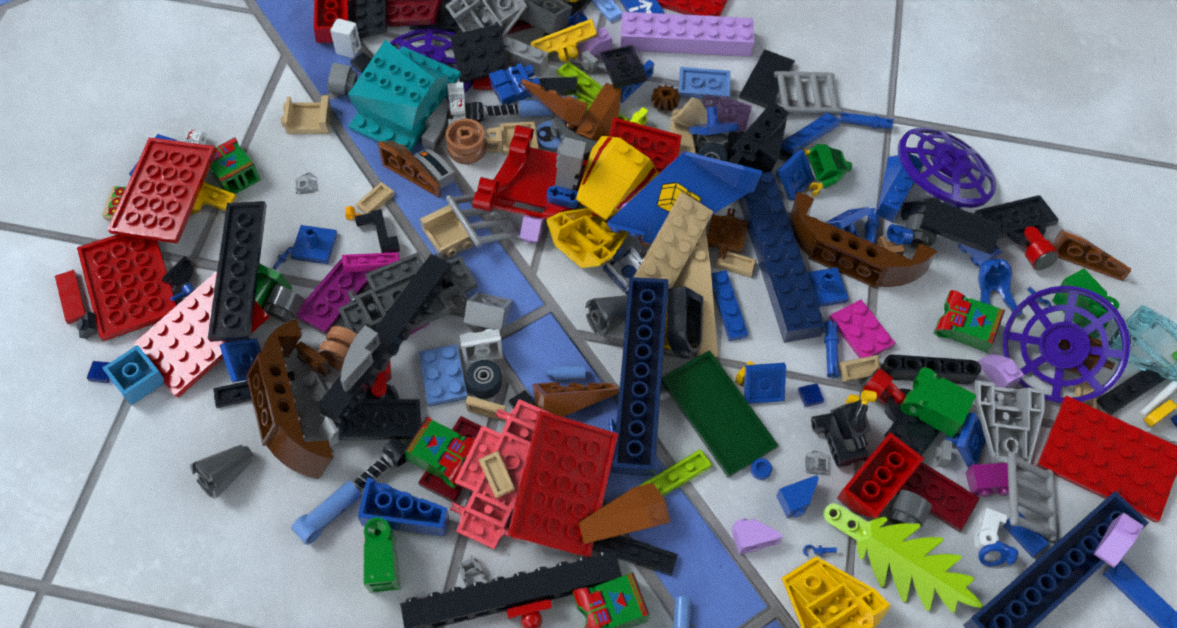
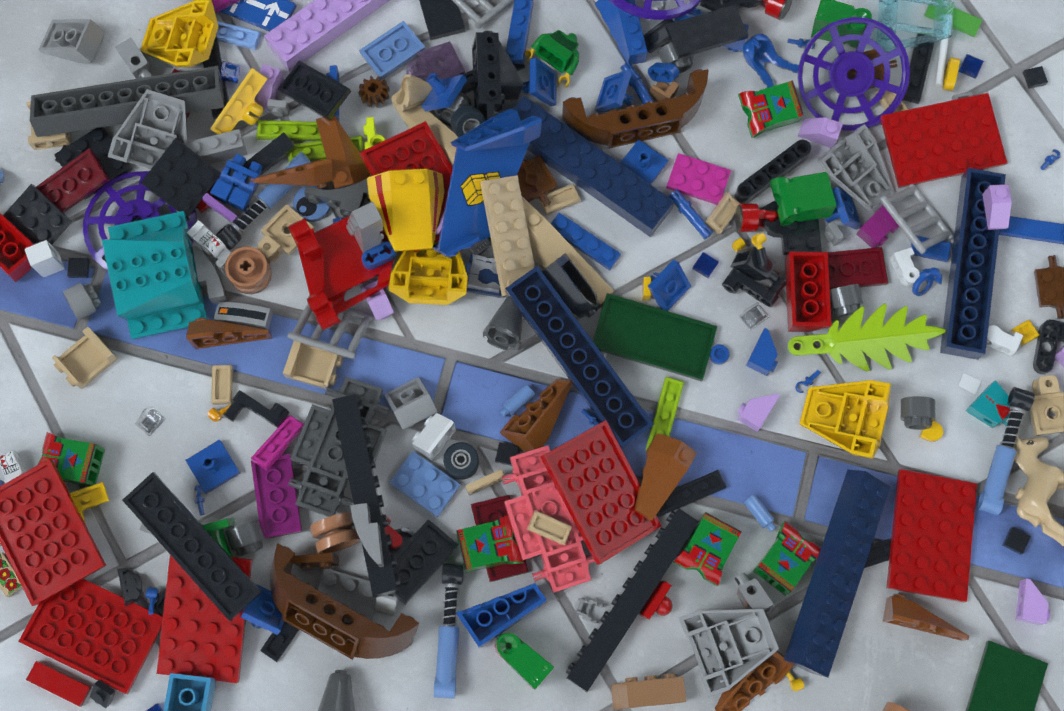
camera: 40 degrees left, 15 degrees up
none -> medium lavender tile [202,193,238,223]

